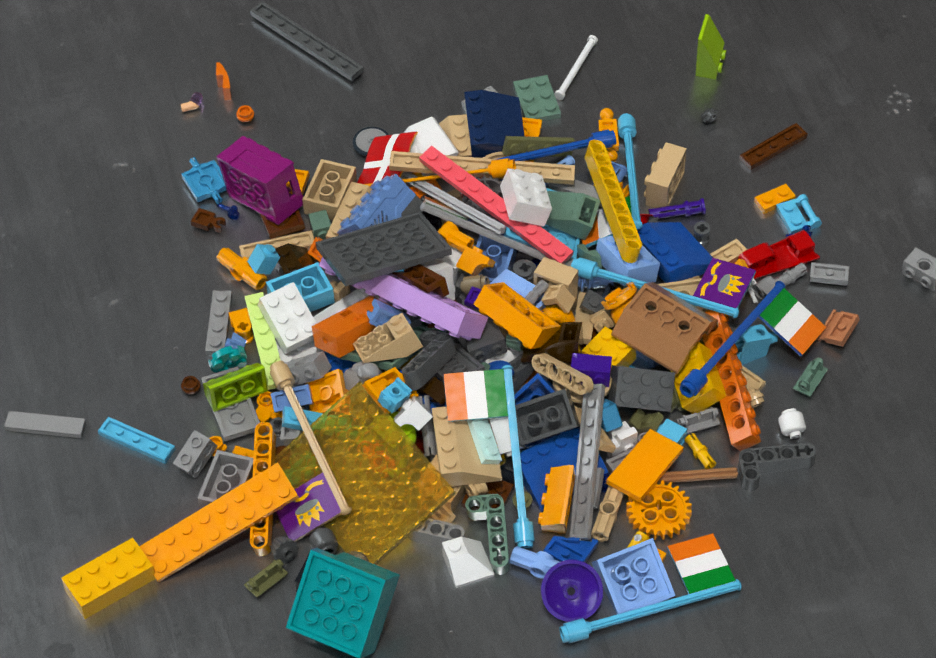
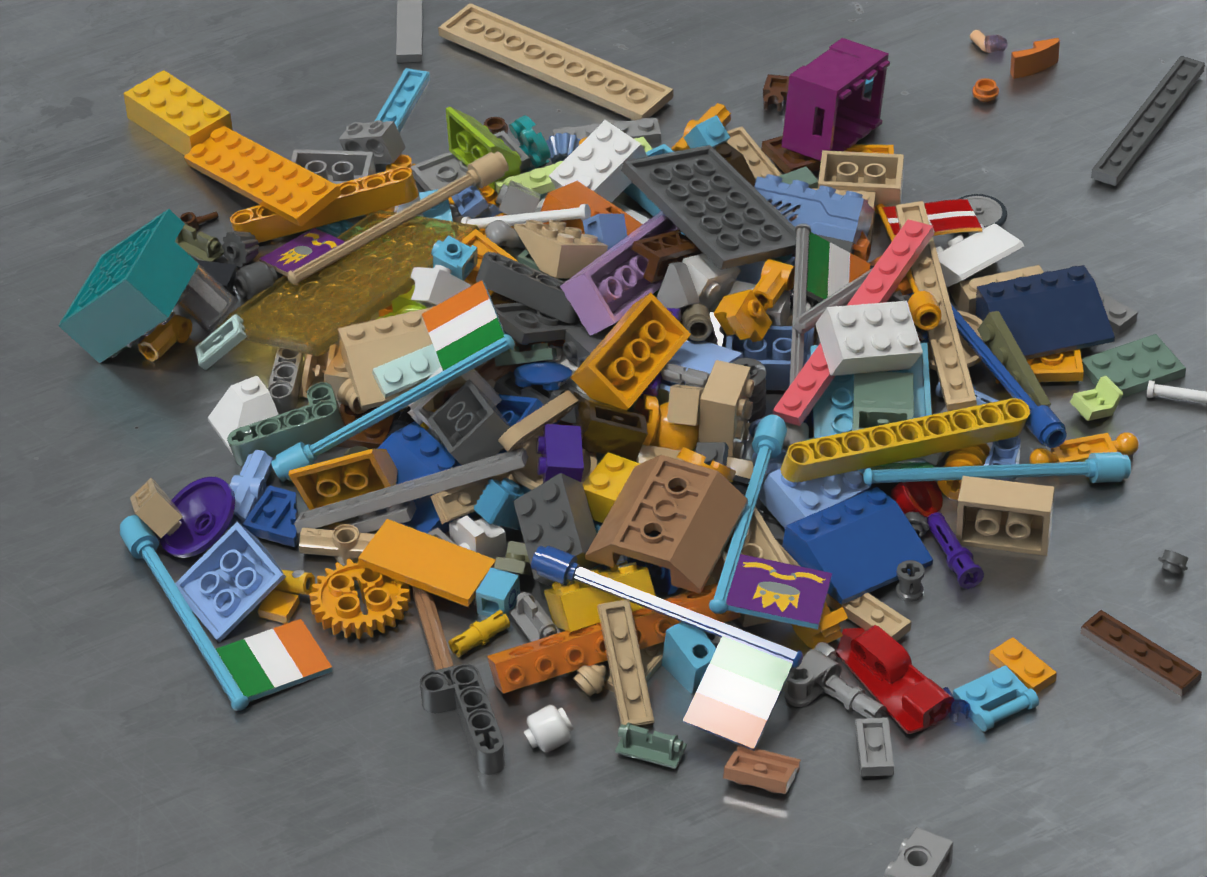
camera: 80 degrees right, 10 degrees down
none -> tan slope [130,477,183,538]
none -> reddish brown hand [180,212,219,231]
none -> light aqua tile [195,314,247,370]
none -> tan plate [438,3,673,120]
none -> white bar [461,204,591,234]
none -> tan tile [597,599,654,727]
none -> light grey slope [656,262,700,310]
none -> yellowish green bracket [1070,376,1123,421]

